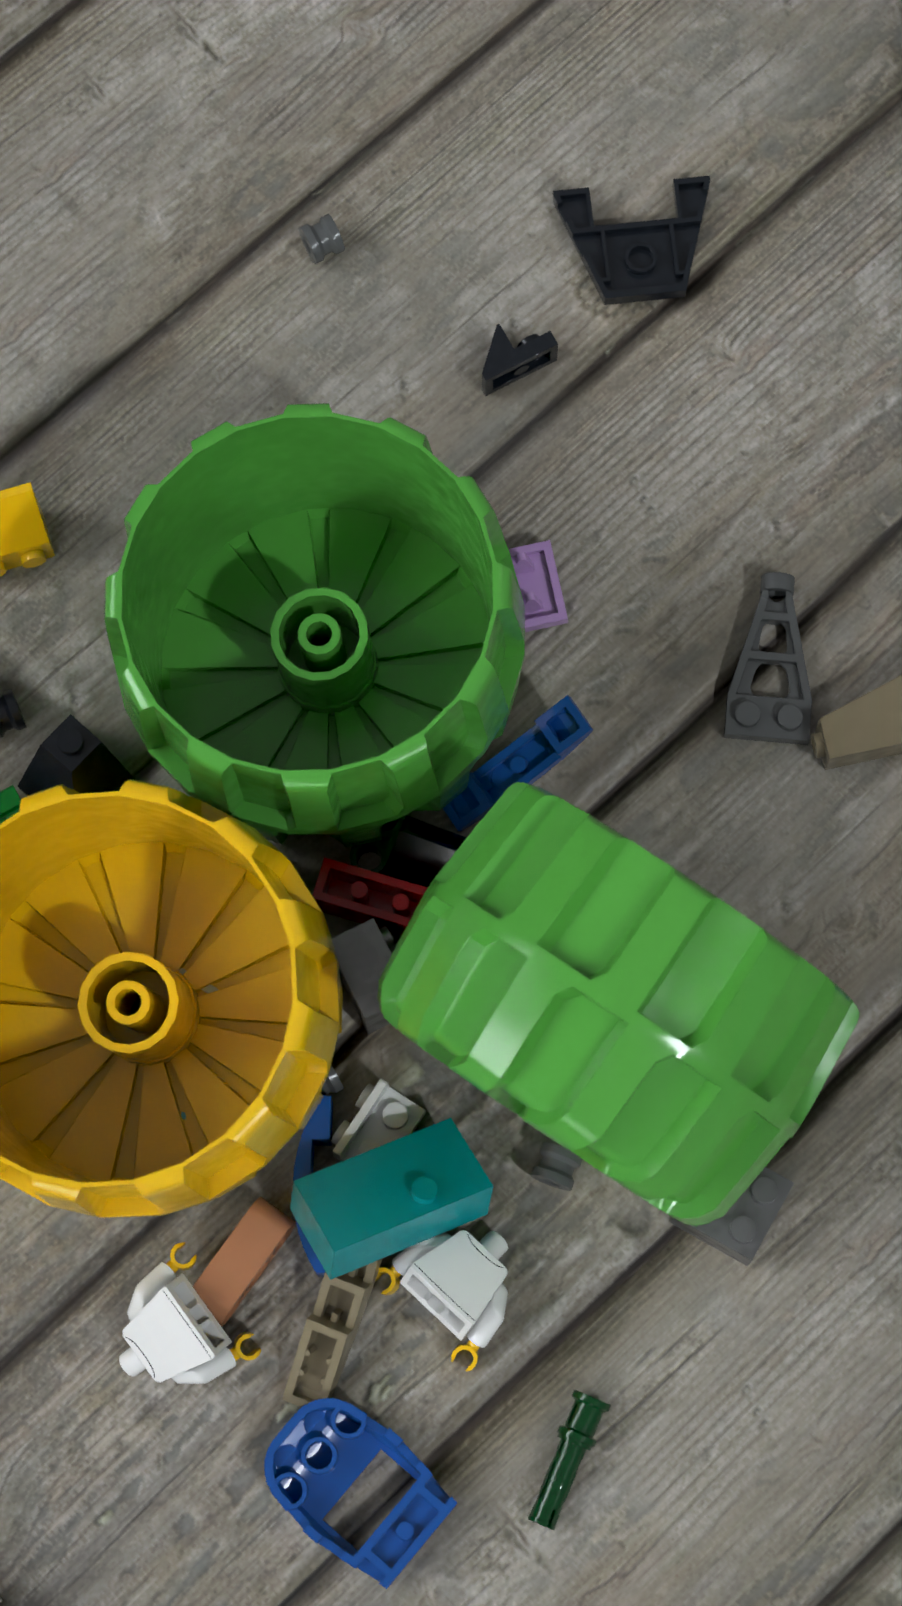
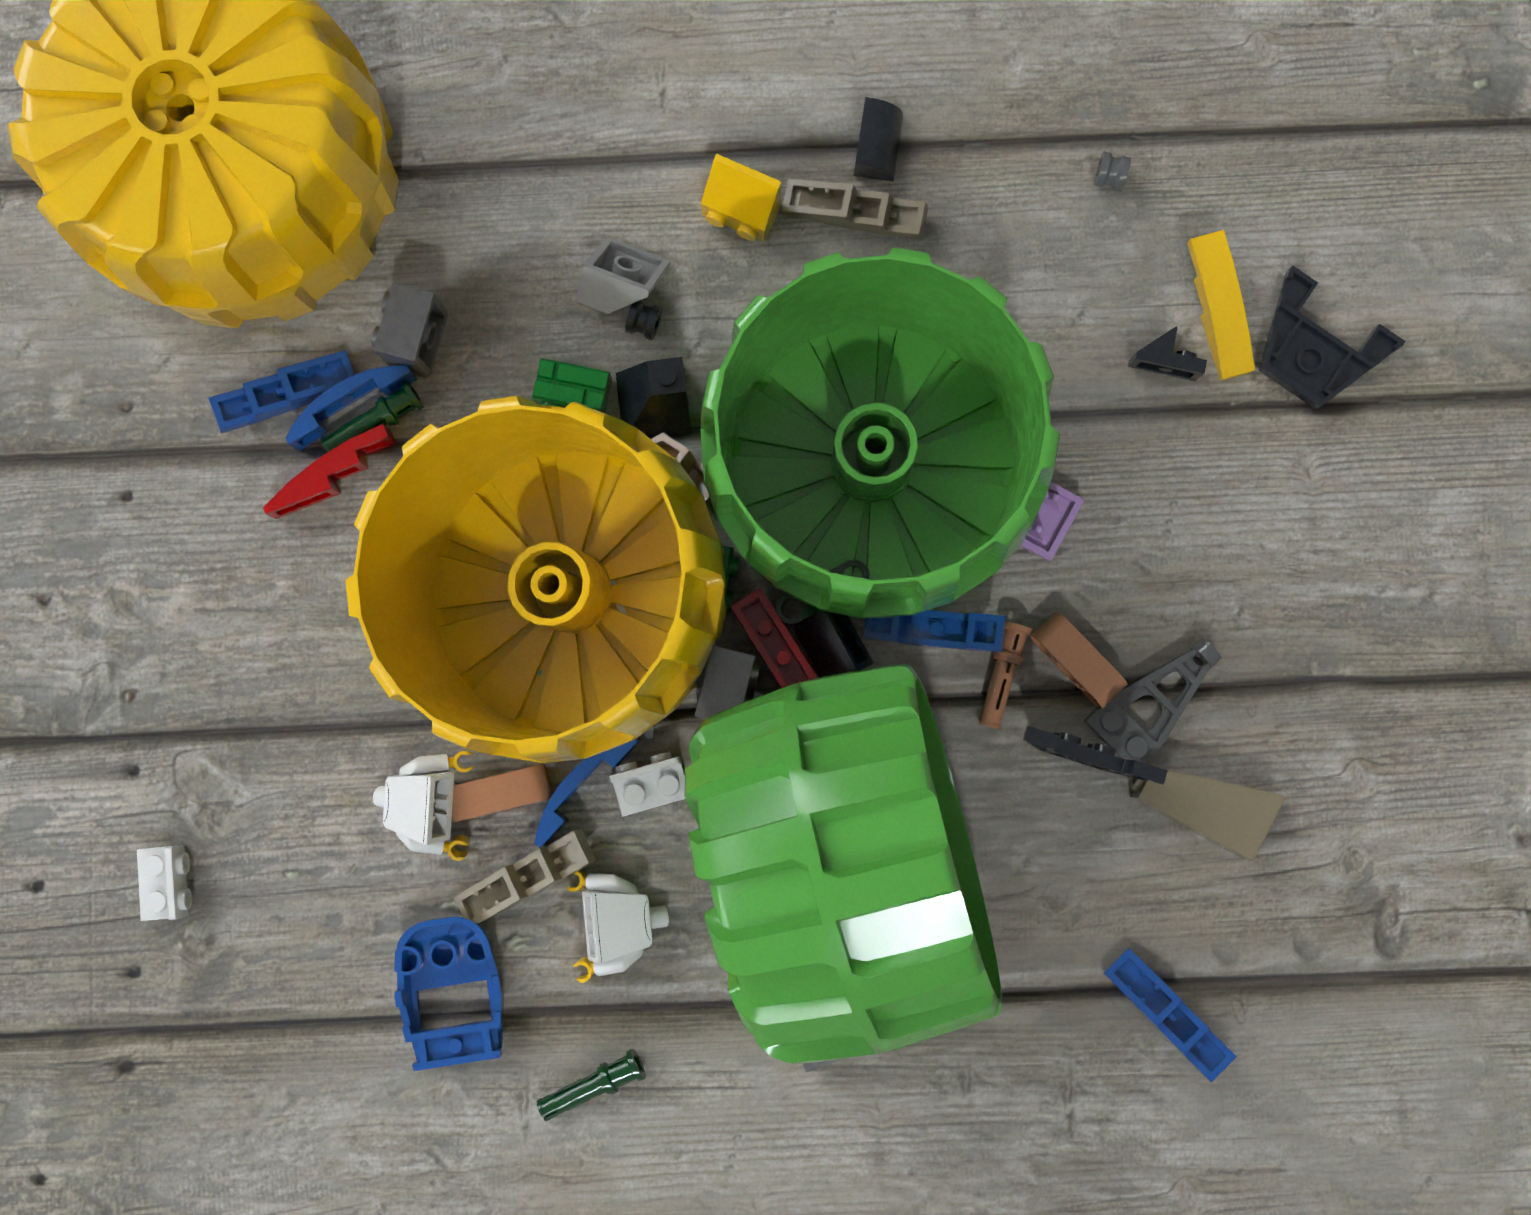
camera: 40 degrees right, 10 degrees up
teal brick [290,1118,494,1280] -> none
none -> dark tan slope [781,178,929,239]
none -> black brick [853,97,903,182]
none -> nougat pin [978,621,1032,730]
none -> black wing [1023,726,1168,785]
none -> nougat beam [1030,612,1128,710]
none -> yellow slope [1187,229,1255,381]

